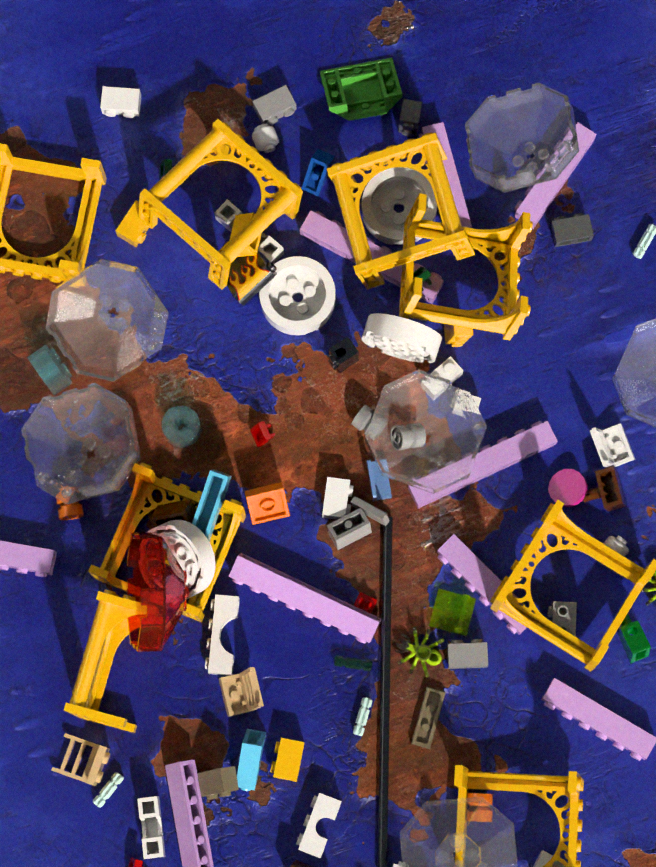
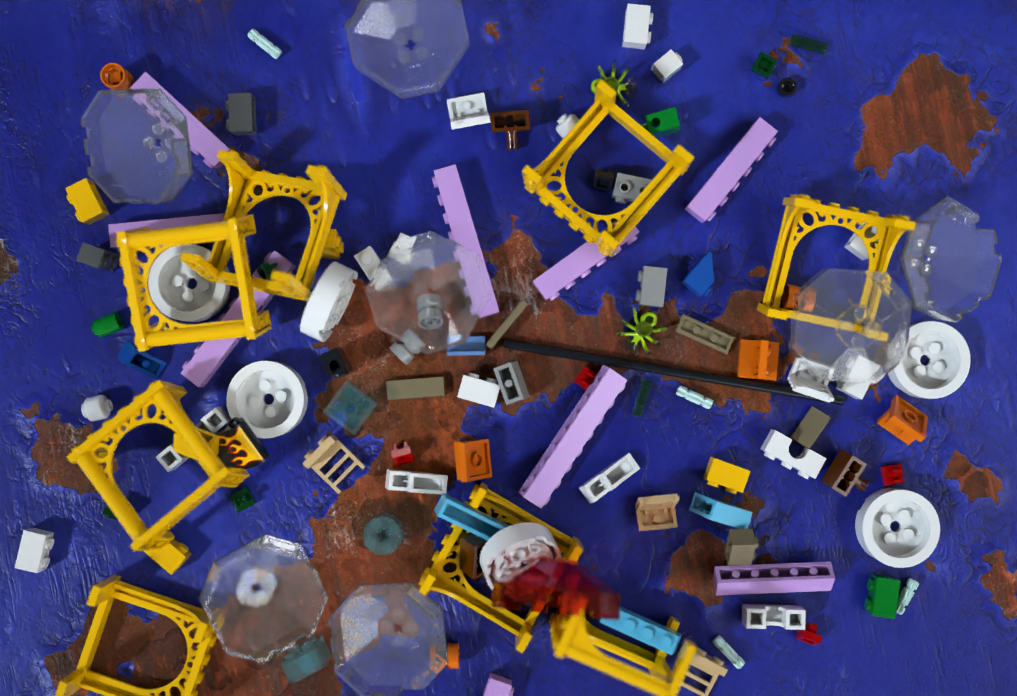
camera: 85 degrees left, 10 degrees up
white arch [205,594,240,676] -> none
light grey brick [253,85,296,125] -> none
bright green slope [320,58,403,121] -> none
light grey tile [351,496,390,526] -> none
clear neon green hinge [429,589,476,636] -> none
dark pink tile [548,469,587,507] -> none
none -> yellow brick [65,178,110,225]
none -> green brick [91,312,124,338]
none -> orange wheel [100,63,134,94]
none -> dark green tile [229,486,257,513]
none -> tan plate [302,434,366,494]
none -> clear light blue brick [323,380,380,435]
none -> white slope [385,469,448,494]
none -> dark tan tile [386,376,445,400]
none -> dark tan tile [486,300,528,349]
none -> white slope [579,453,640,503]
none -> black tile [592,168,614,192]
none -> medium azure brick [600,602,682,655]
none -> blue slope [681,252,714,297]
none -> orange bracket [737,339,780,381]
none -> white plate [787,354,835,403]
none -> dark tan slope [790,406,831,449]

